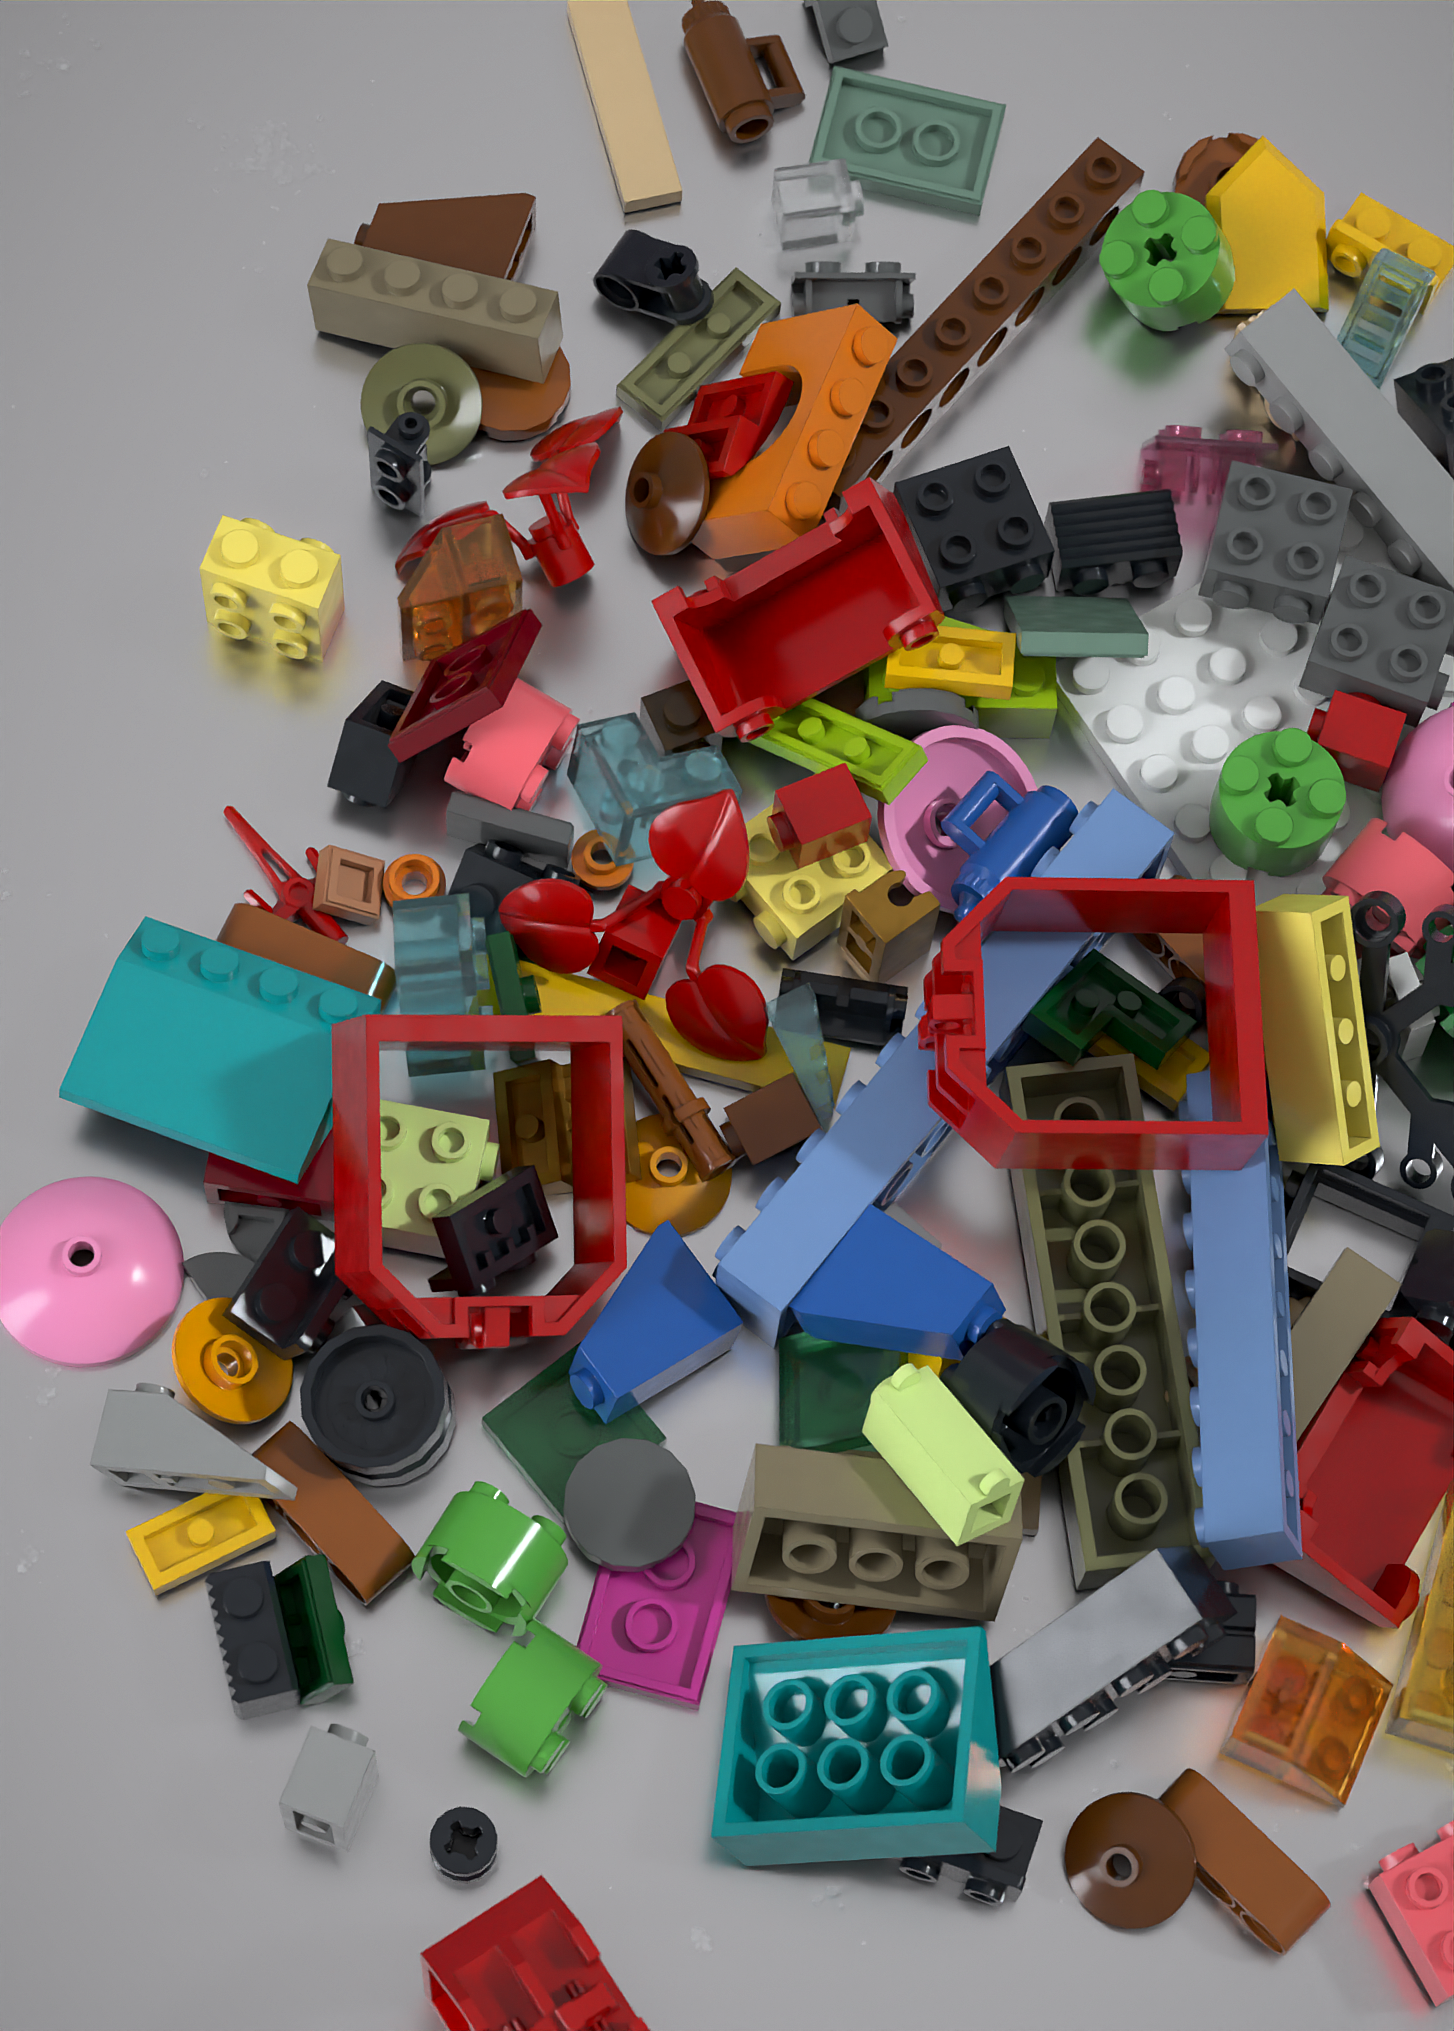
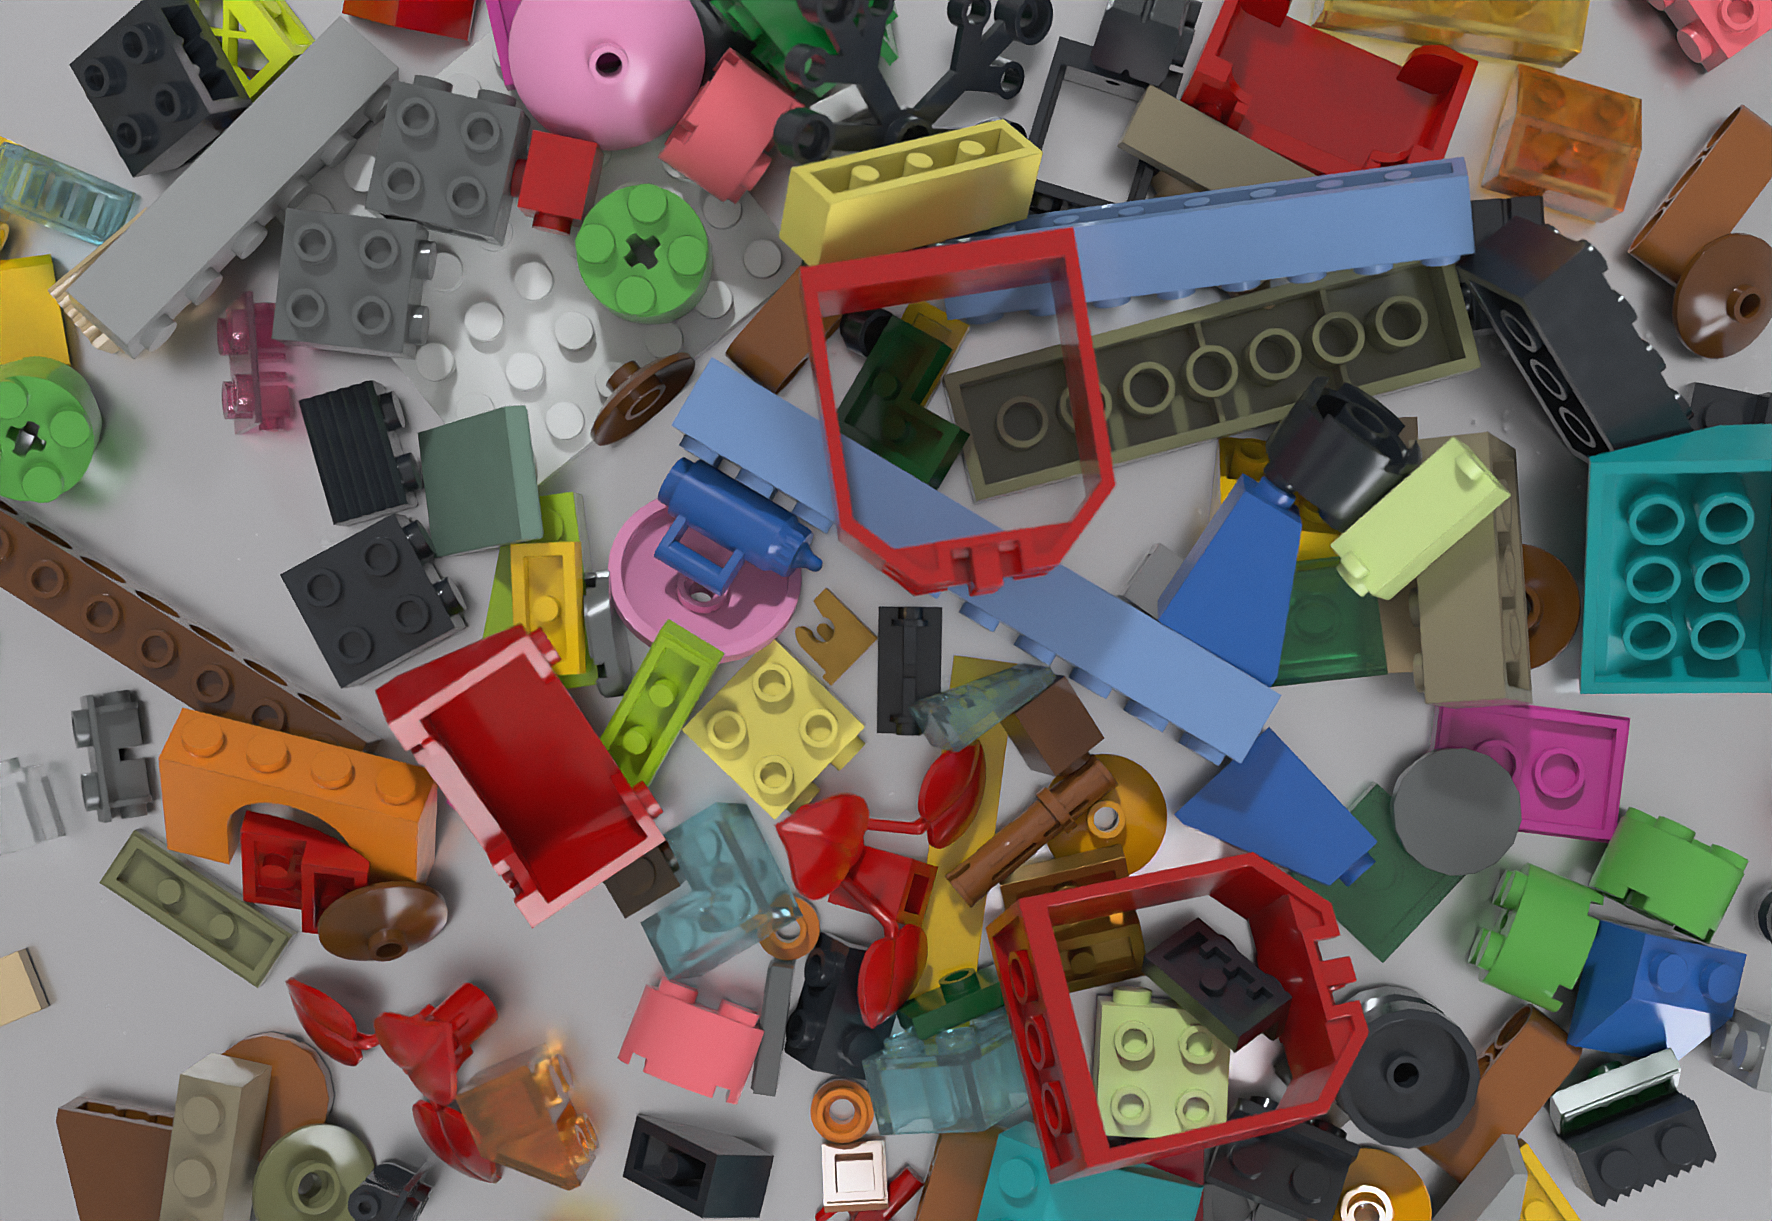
camera: 85 degrees left, 20 degrees up
dark red tile [387,608,543,763] -> none
black piece [593,229,714,326] -> none
red brick [767,762,872,869] -> none
none -> reddish brown dish [590,352,695,446]
none -> blue slope [1566,918,1747,1061]

